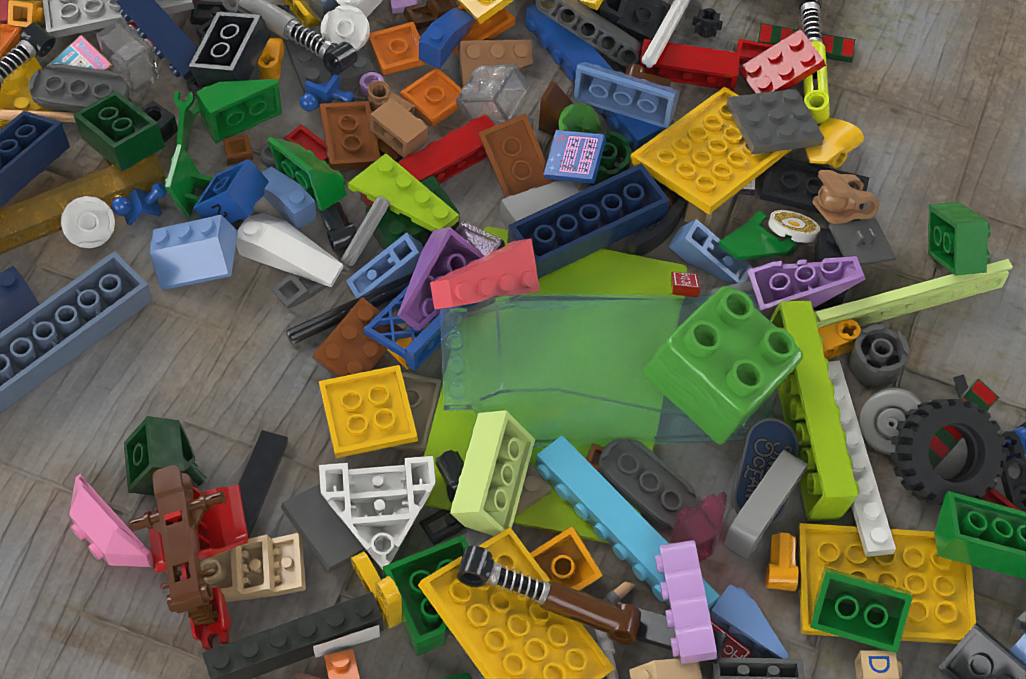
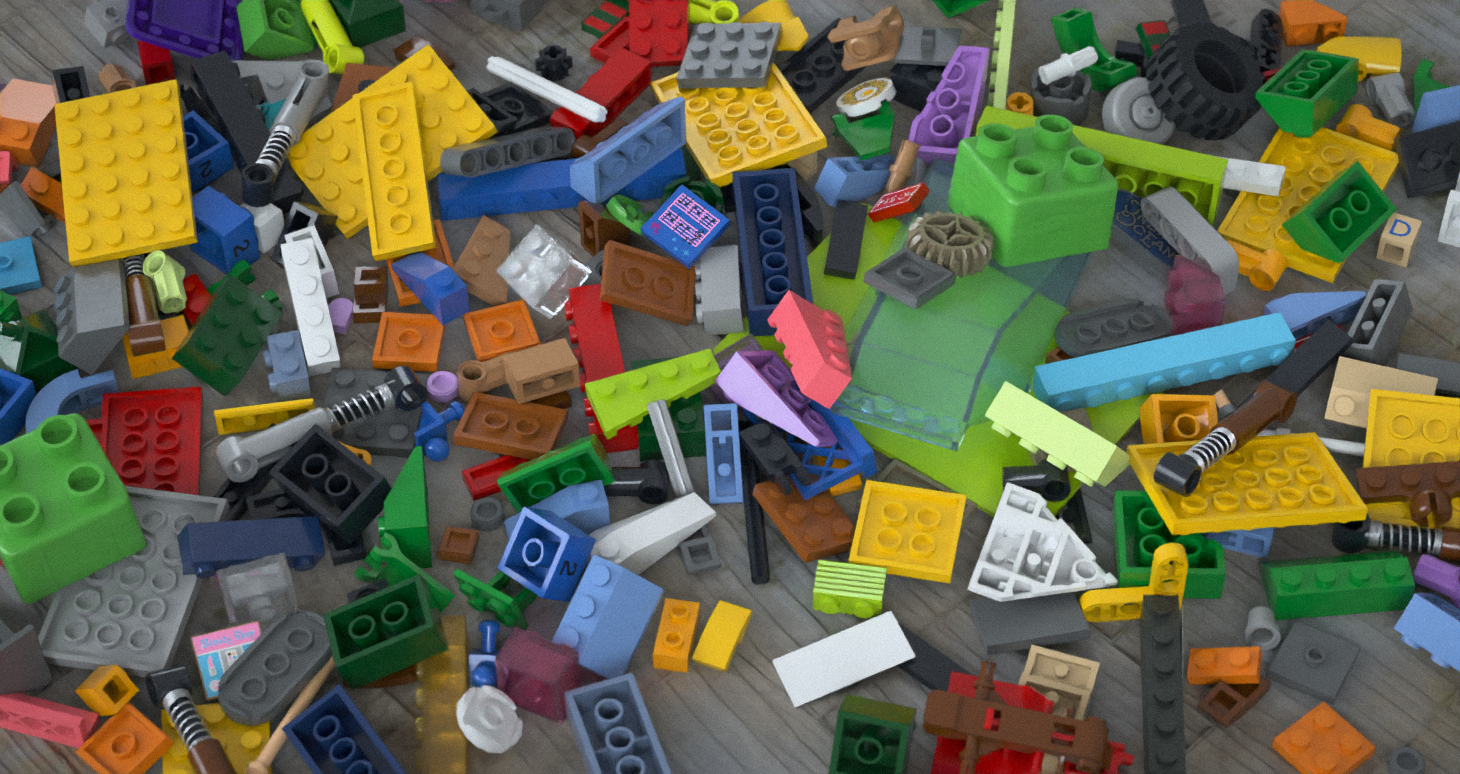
camera: 60 degrees left, 10 degrees down
white tile [321,5,370,51] -> none
lavender brick [655,540,717,664] -> none
none -> clear pink brick [495,627,581,725]
none -> light orange piece [653,598,700,673]
none -> yellow slope [692,600,753,673]
none -> black hinge [739,420,811,496]
none -> white sticker [772,611,915,707]
none -> lime brick [813,559,887,619]
none -> black tile [824,200,868,279]
none -> dark grey plate [864,248,956,310]
none -> medium nougat pin [881,139,921,196]
none -> dark tan gear [906,211,994,278]
none -> white axle [1038,46,1098,85]
none -> green arch [1051,7,1137,92]
none -> light orange piece [1335,104,1402,152]

